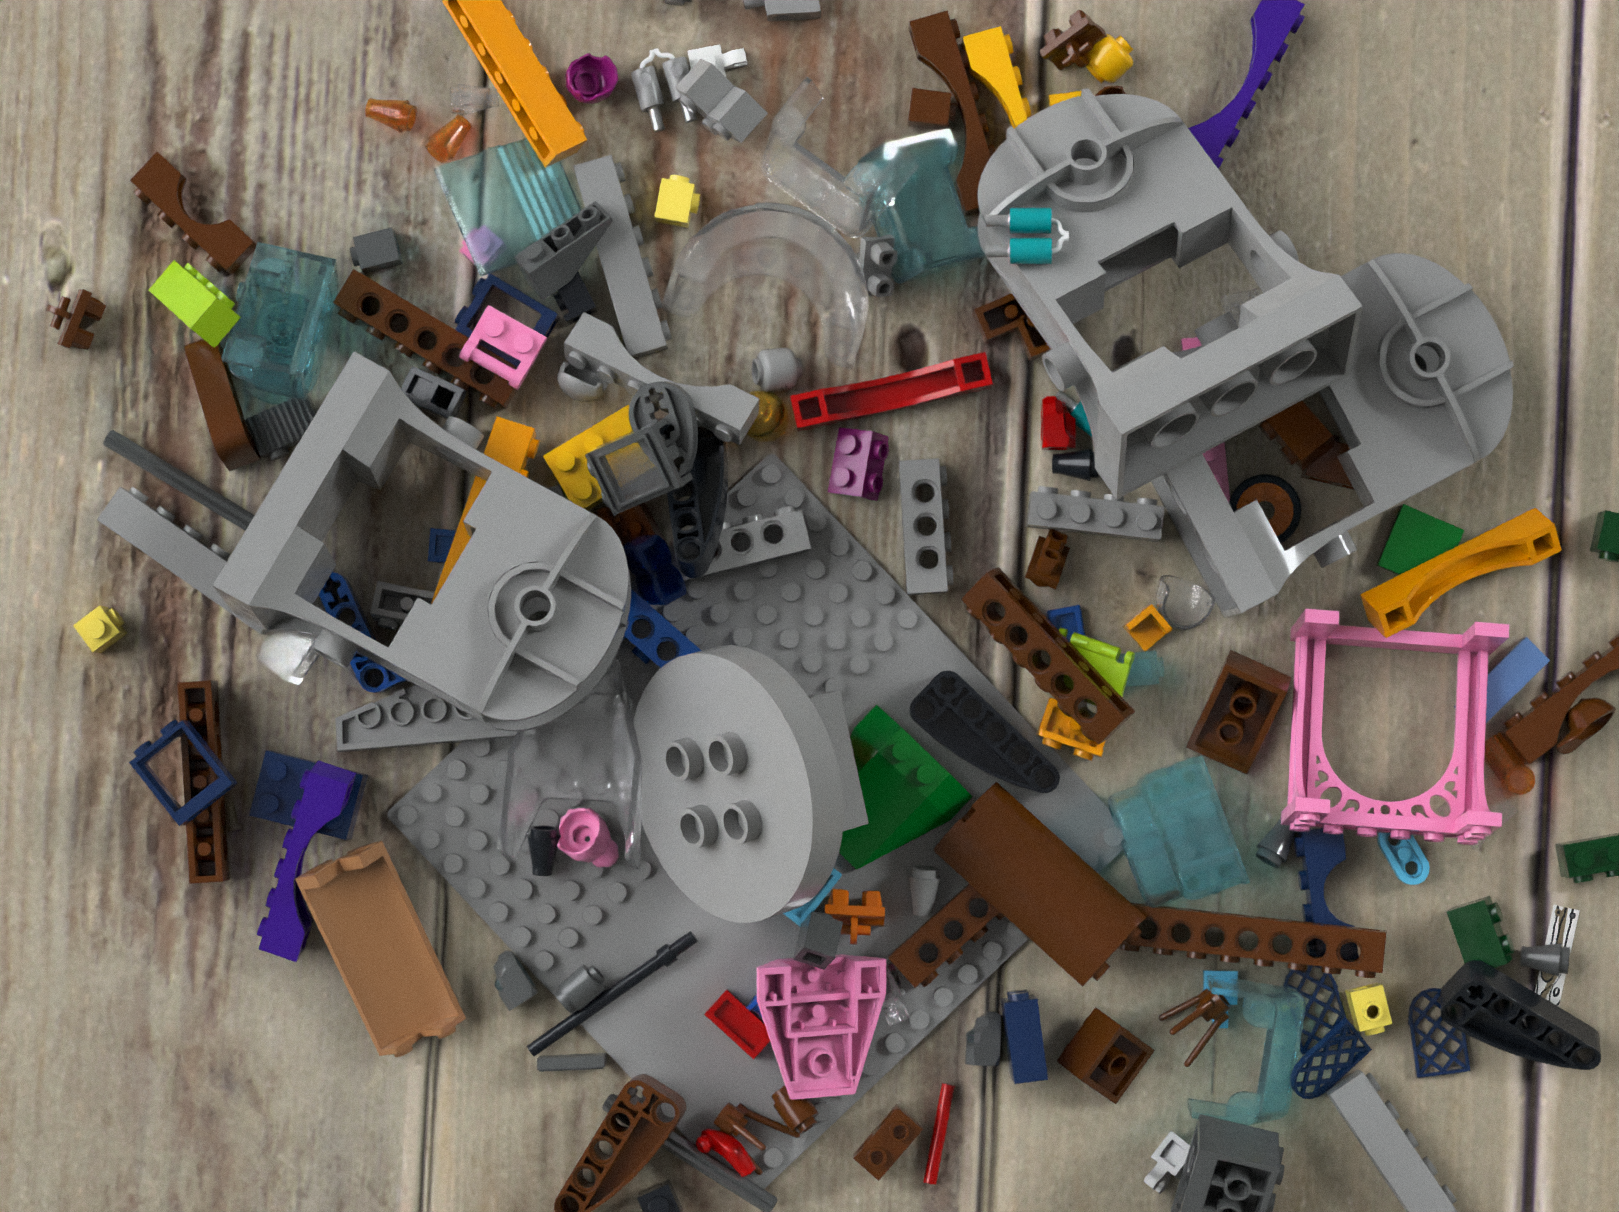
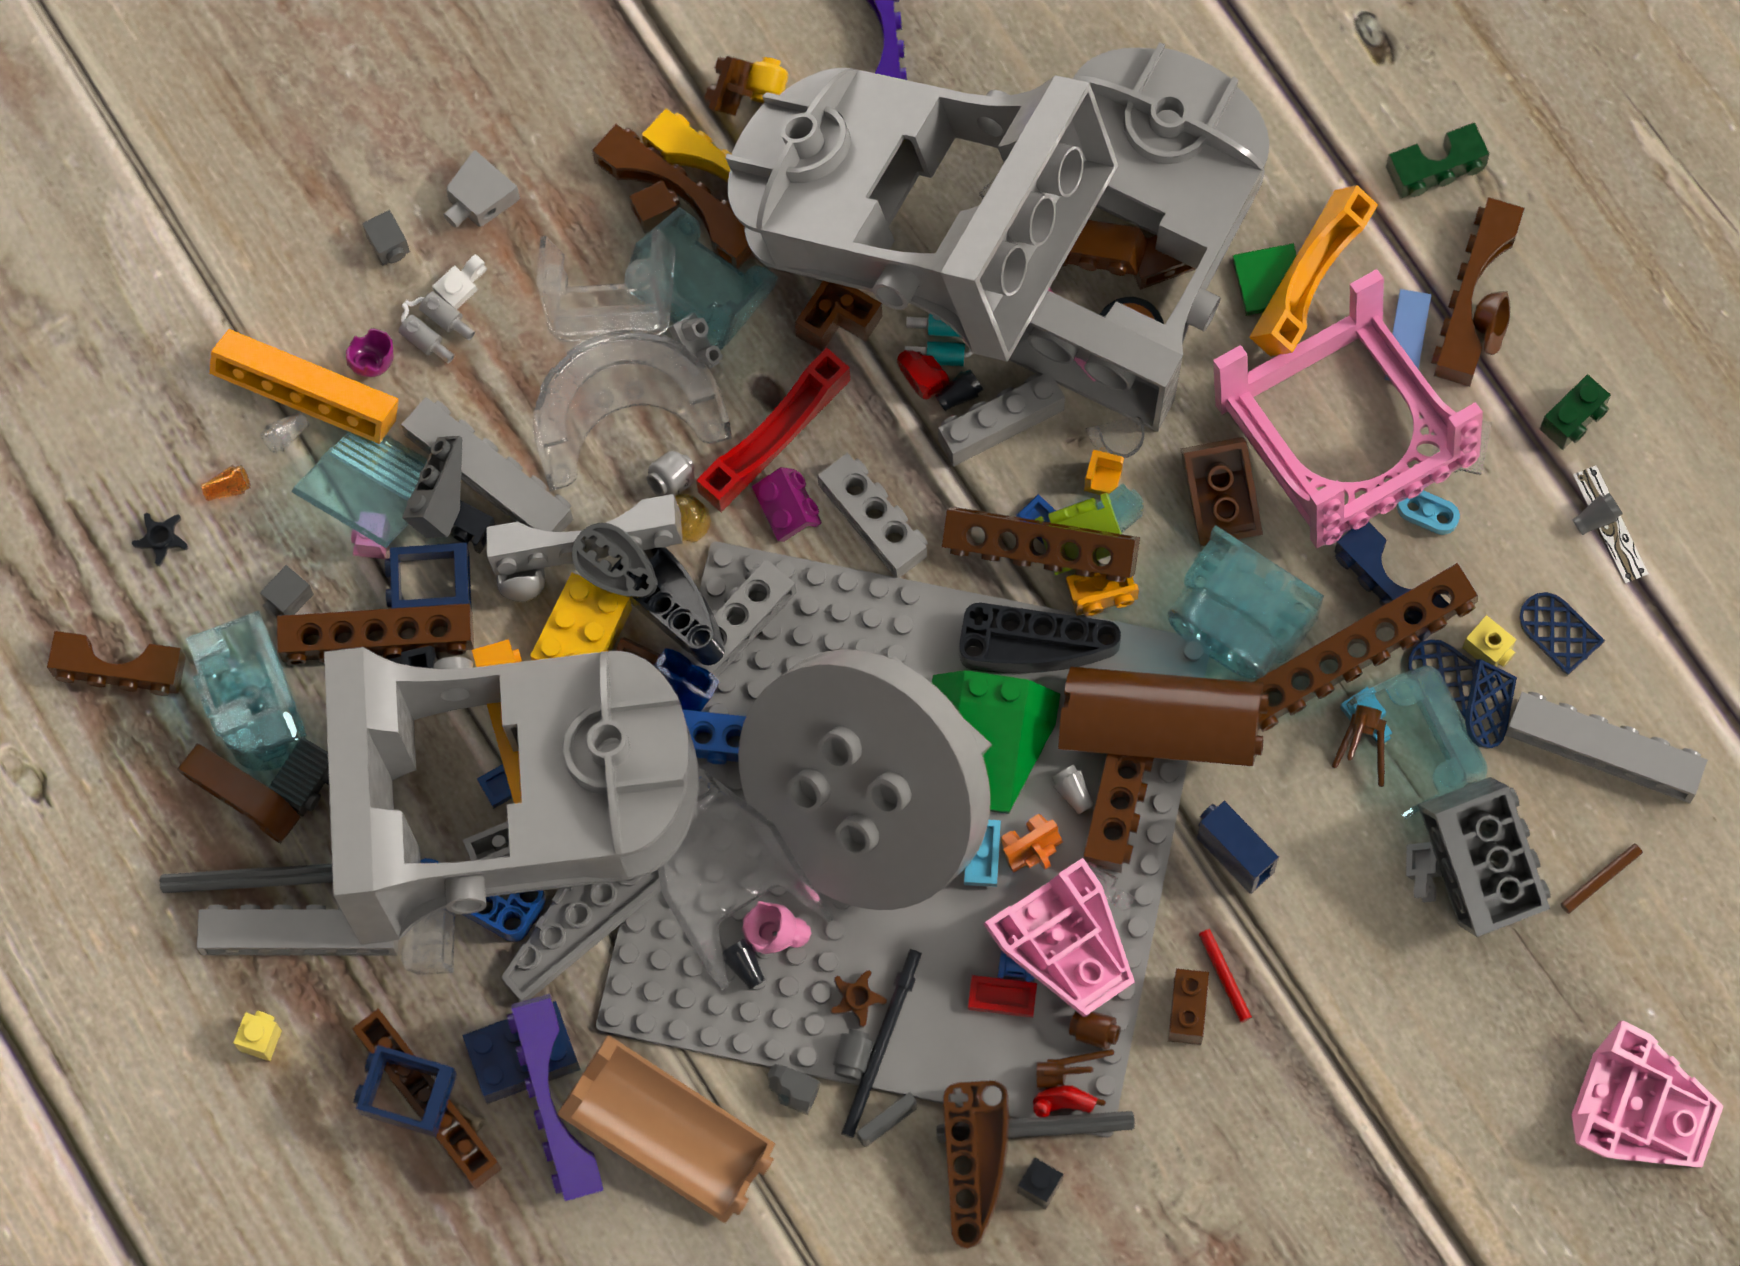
camera: 35 degrees left, 15 degrees down
reddish brown hips [46,289,106,350] -> none
lime brick [149,260,241,348] -> none
clear orange cone [425,114,472,164] -> none
bright pink plate [459,305,547,390] -> none
window [585,418,693,516] -> none
light yellow brick [655,175,700,228] -> none
light grey brick [675,59,768,143] -> none
dark grey brick [793,912,843,970] -> none
dark grey rock [965,1011,1001,1066] -> none
teal piece [986,208,1069,264] -> none
reddish brown hips [1025,529,1070,590] -> none
reddish brown slope [1057,1007,1155,1104] -> none
dark grey cone [1256,817,1295,868] -> none
black beam [1440,960,1601,1070] -> none
dark green brick [1446,896,1514,968] -> none
clear orange piece [1484,732,1535,796] -> none
none -> black animal [132,513,188,566]
none -> reddish brown animal [830,970,887,1028]

